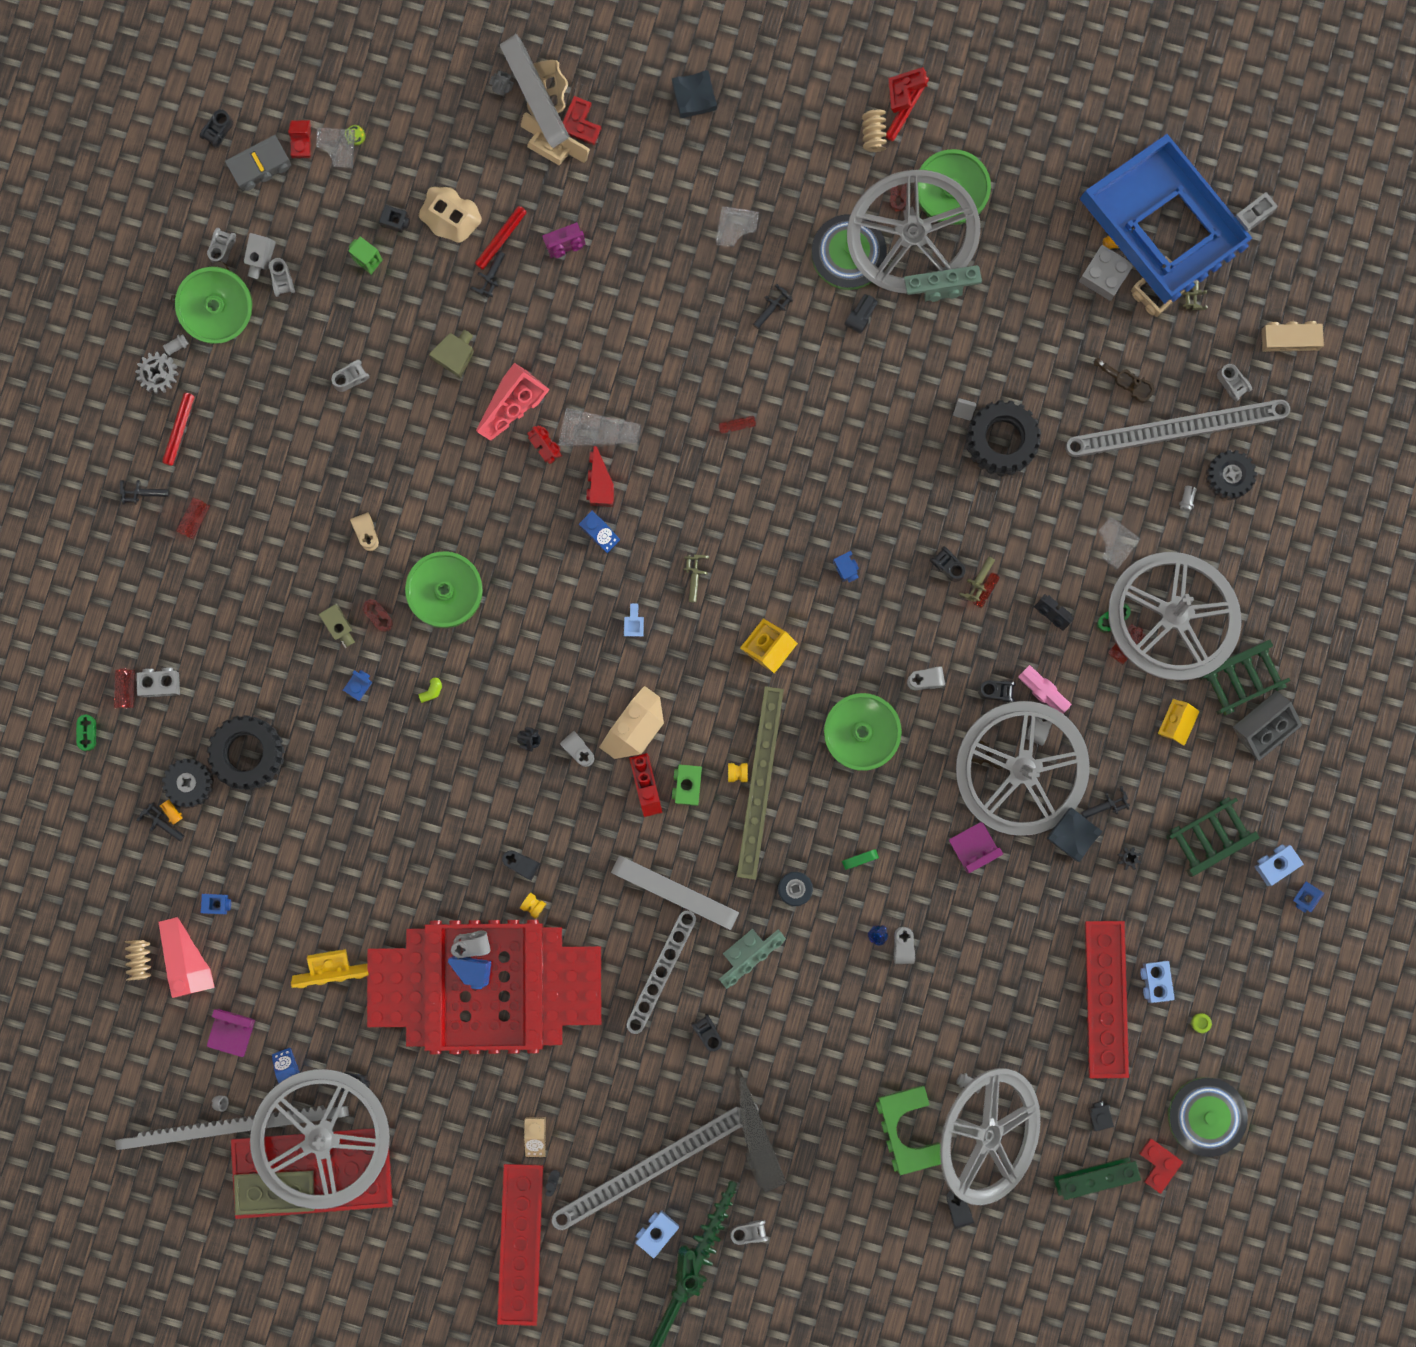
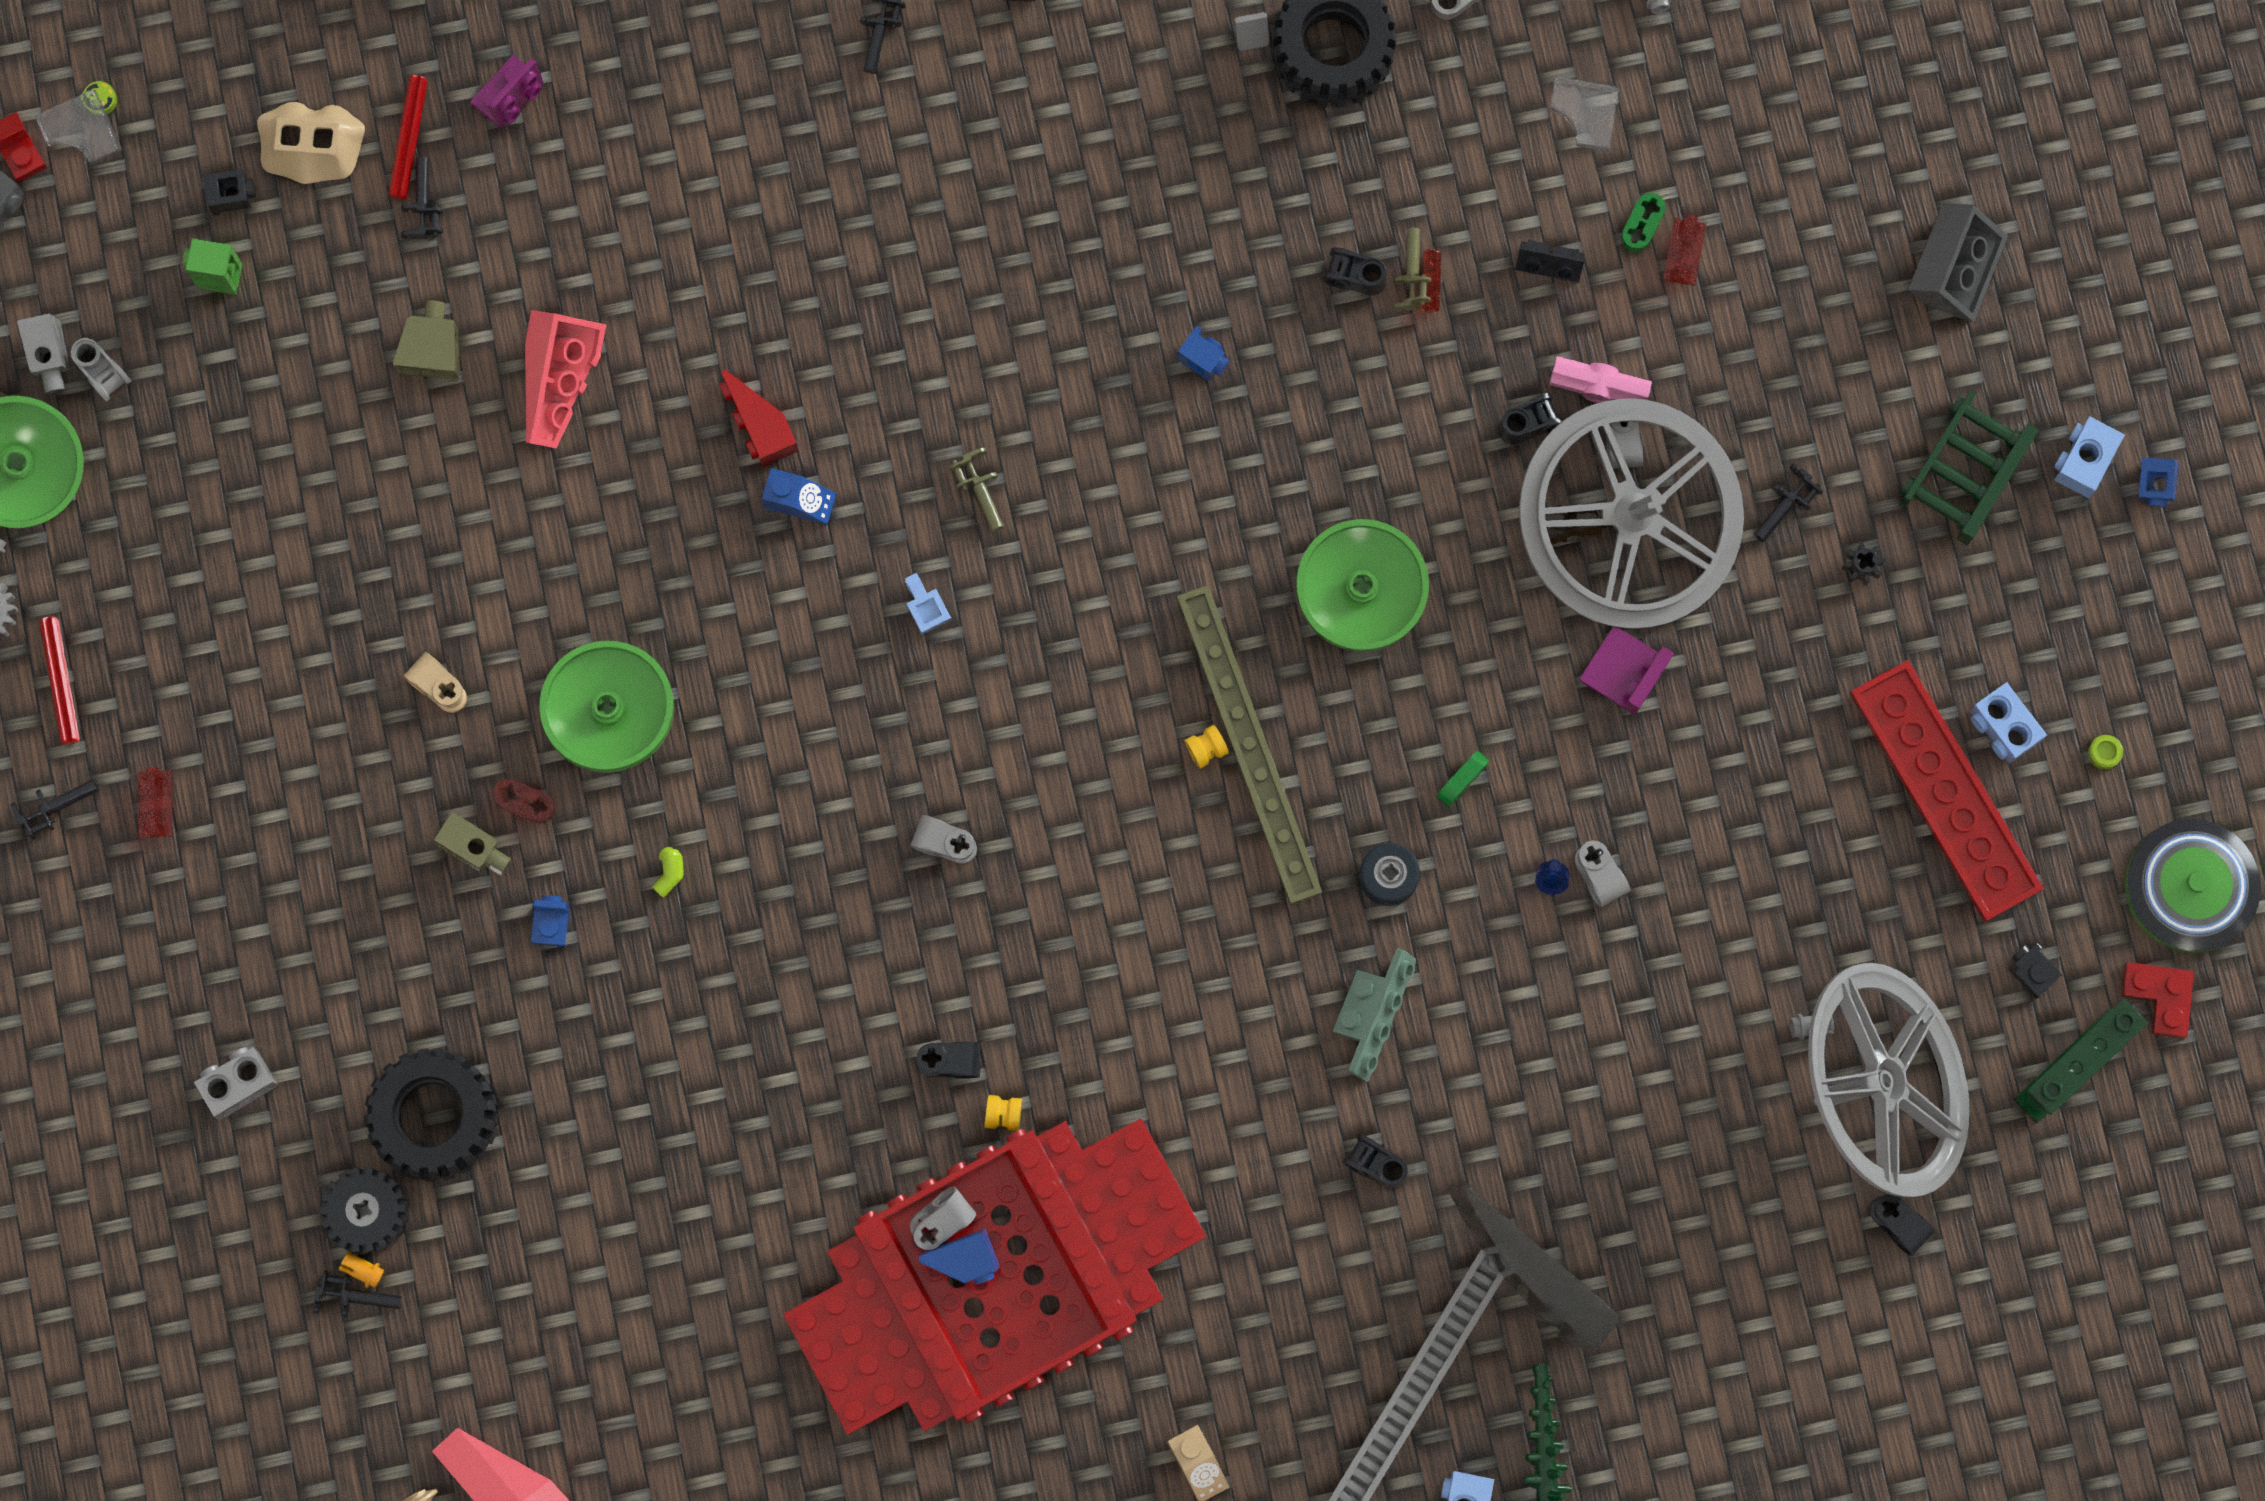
camera: 30 degrees left, 5 degrees down
green beam [76,714,96,751] -> none
clear red hinge [114,669,135,708] -> none
blue brick [201,894,231,915] -> none
yellow bracket [291,949,369,988] -> none
light grey piece [331,360,370,392] -> none
black gear [517,727,541,752] -> none
red hinge [527,426,563,464] -> none
clear wedge [558,408,642,447] -> none
tan wedge [599,686,664,759] -> none
light grey beam [611,855,739,930] -> none
light grey beam [627,911,696,1034] -> none
red slope [629,753,663,817] -> none
bright green brick [672,765,702,806] -> none
clear red axle [719,416,756,434] -> none
light grey piece [730,1220,769,1245] -> none
yellow slope [740,618,798,673] -> none
bright green arch [876,1085,941,1175] -> none
light grey piece [907,667,946,690] -> none
black brick [1047,808,1103,862] -> none
light grey wheel [1108,552,1241,681] -> none
yellow panel [1158,699,1199,745] -> none
dark green fence [1200,640,1290,716] -> none

